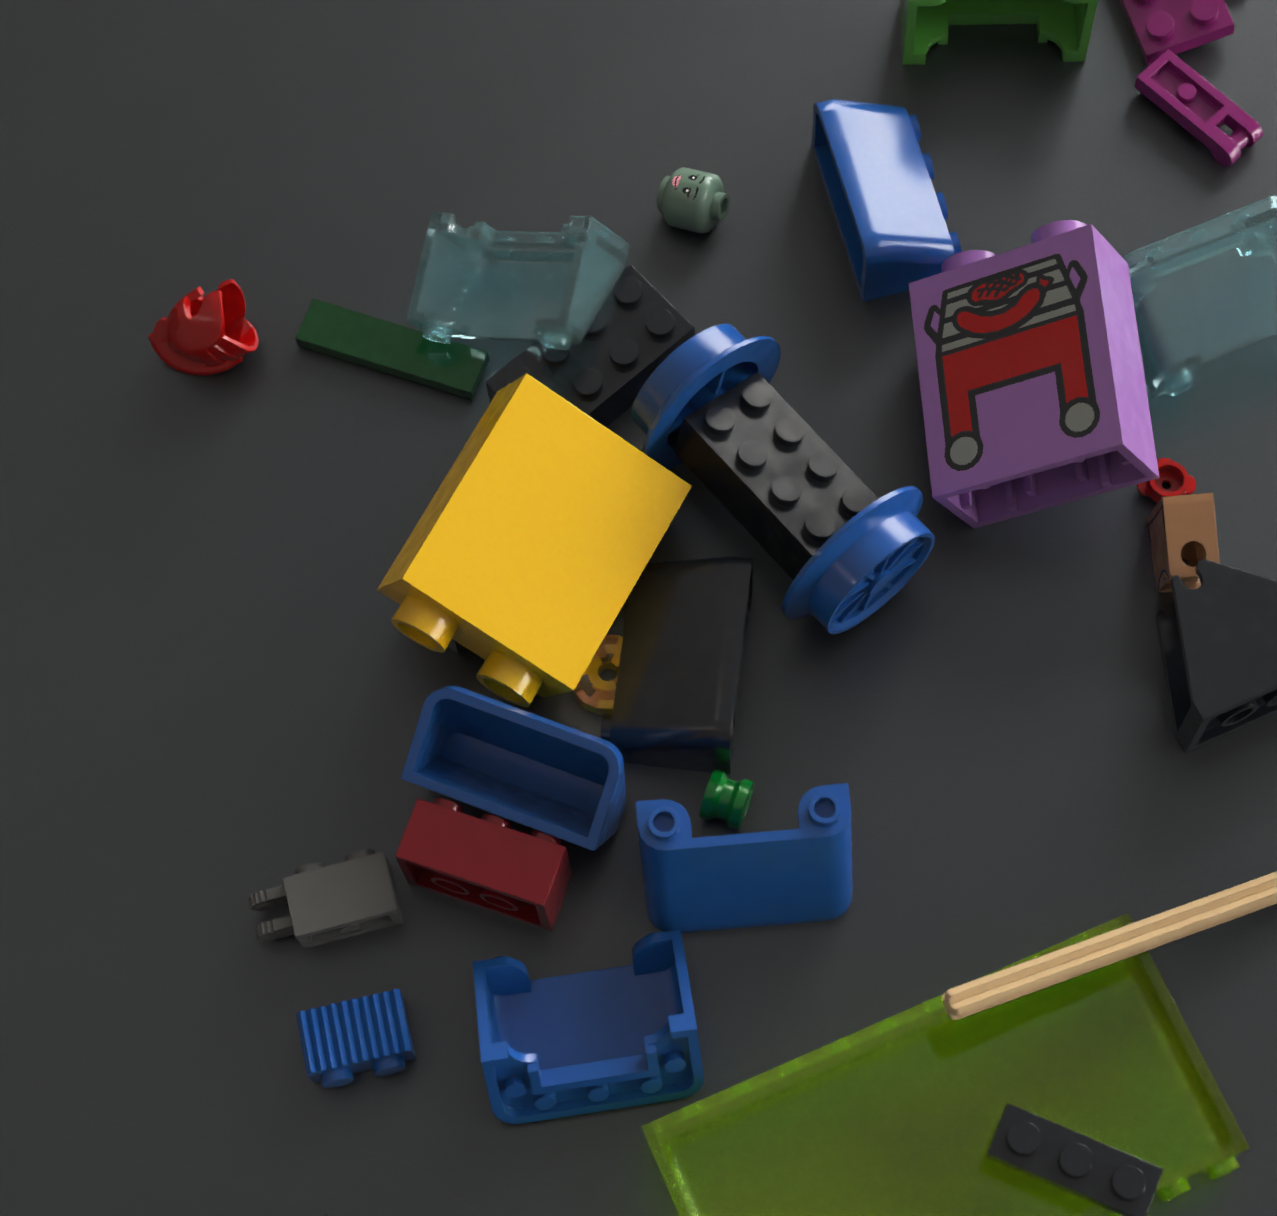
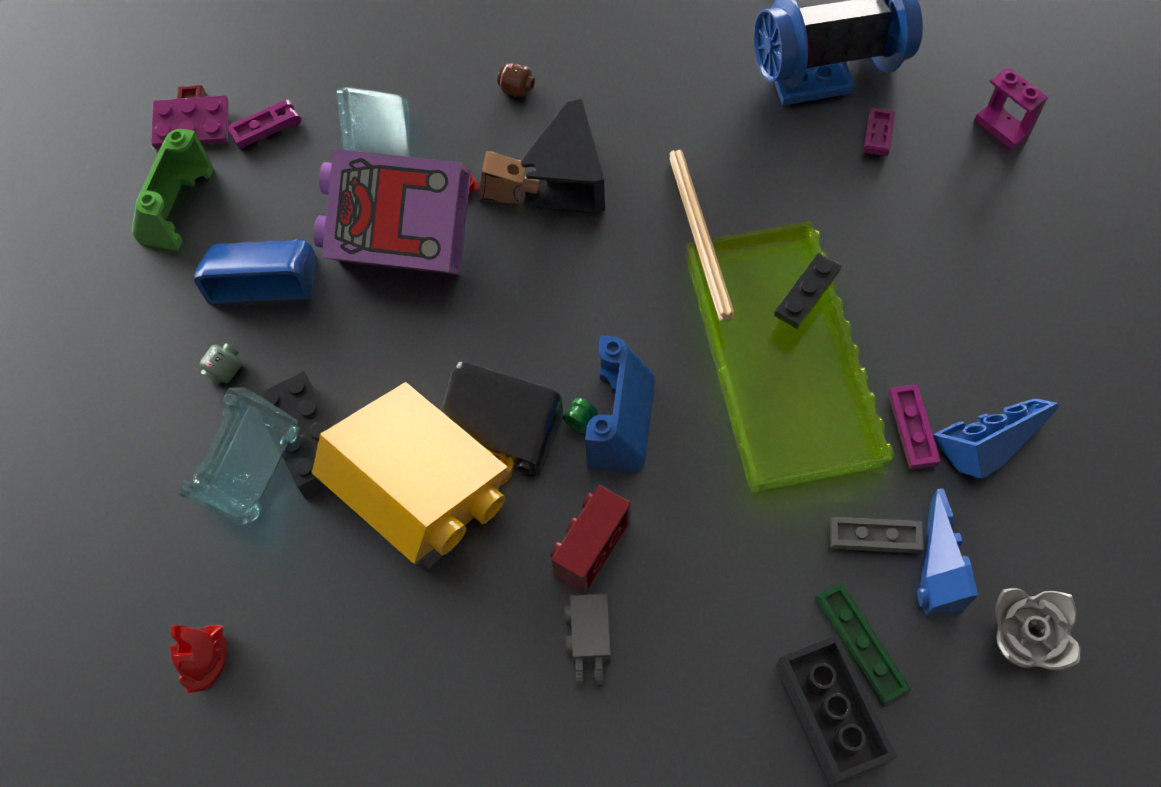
camera: 80 degrees left, 5 degrees down
dark green tile [295,298,490,400] -> none
blue brick [296,989,417,1088] -> none
blue windscreen [400,686,626,851] -> none
blue windscreen [473,929,704,1124] -> none
brick [631,324,935,634] -> none

